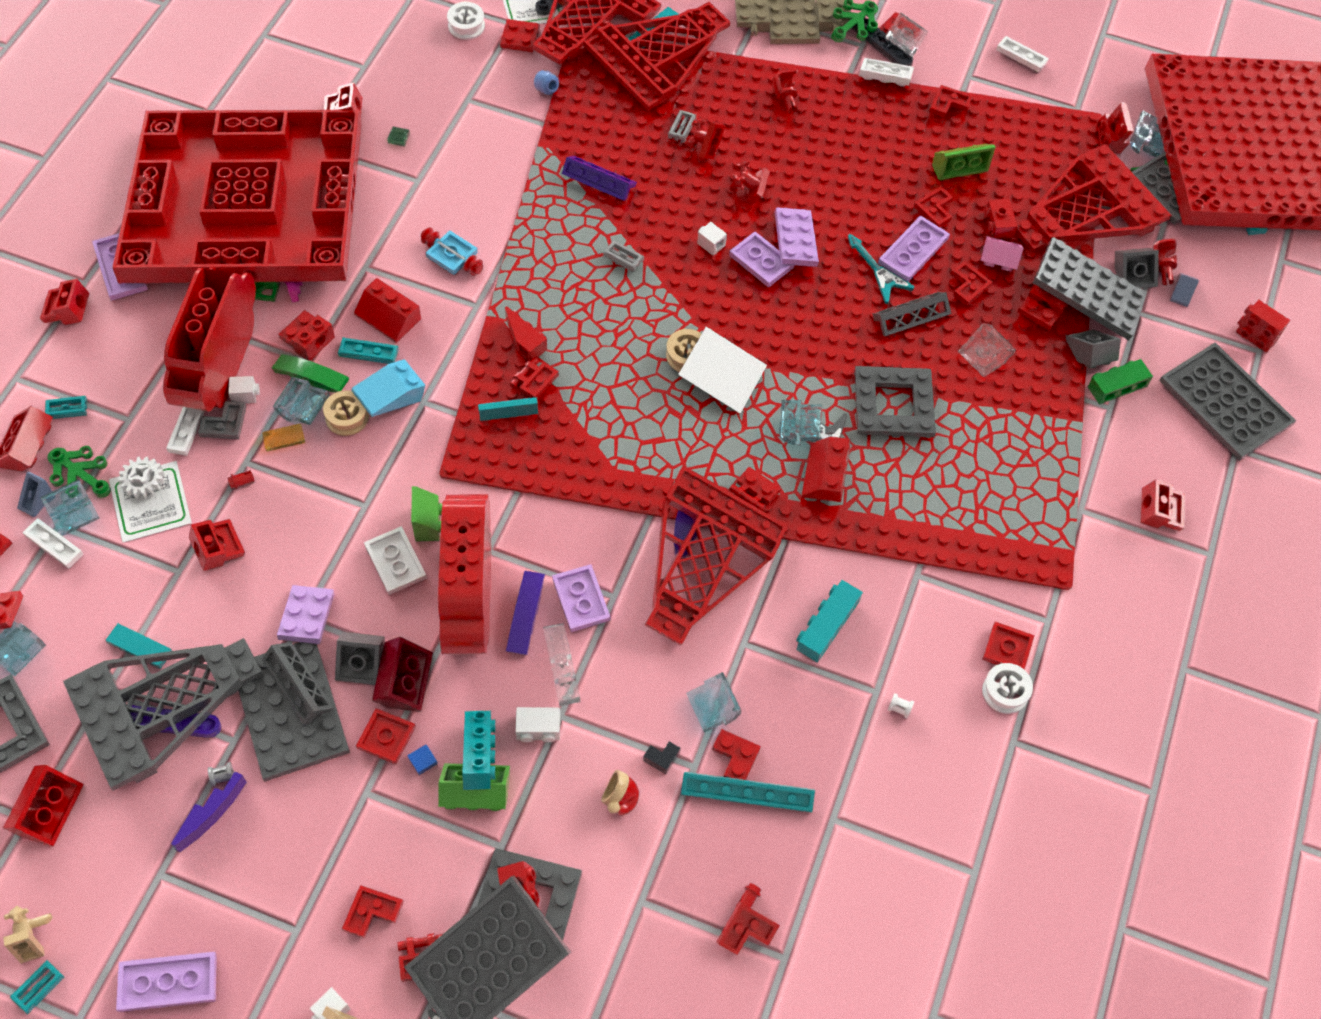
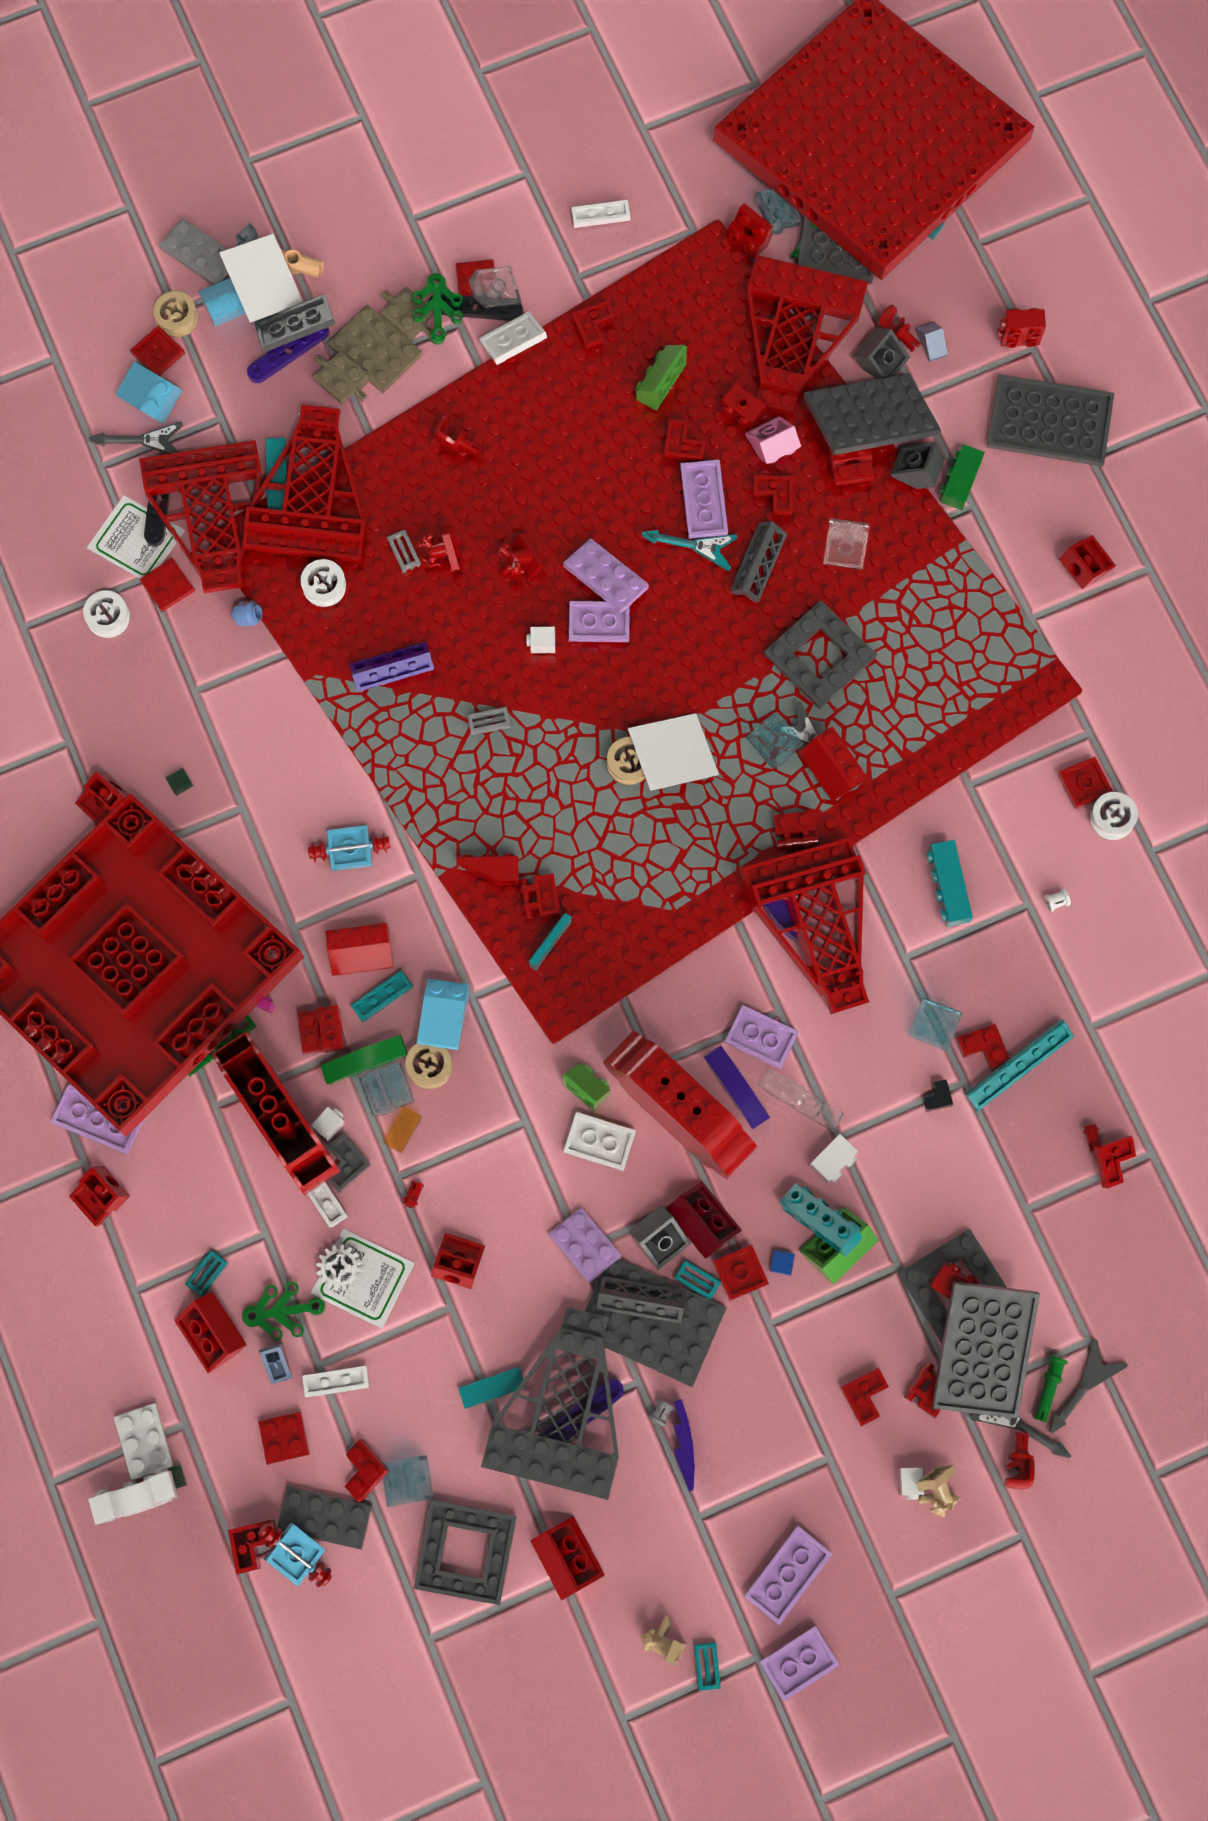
camera: 40 degrees left, 15 degrees up
clear light blue brick [40,480,100,536] -> none
tan piece [601,770,640,815] -> none
none -> white wheel [301,559,346,607]
none -> teal tile [674,1260,721,1300]

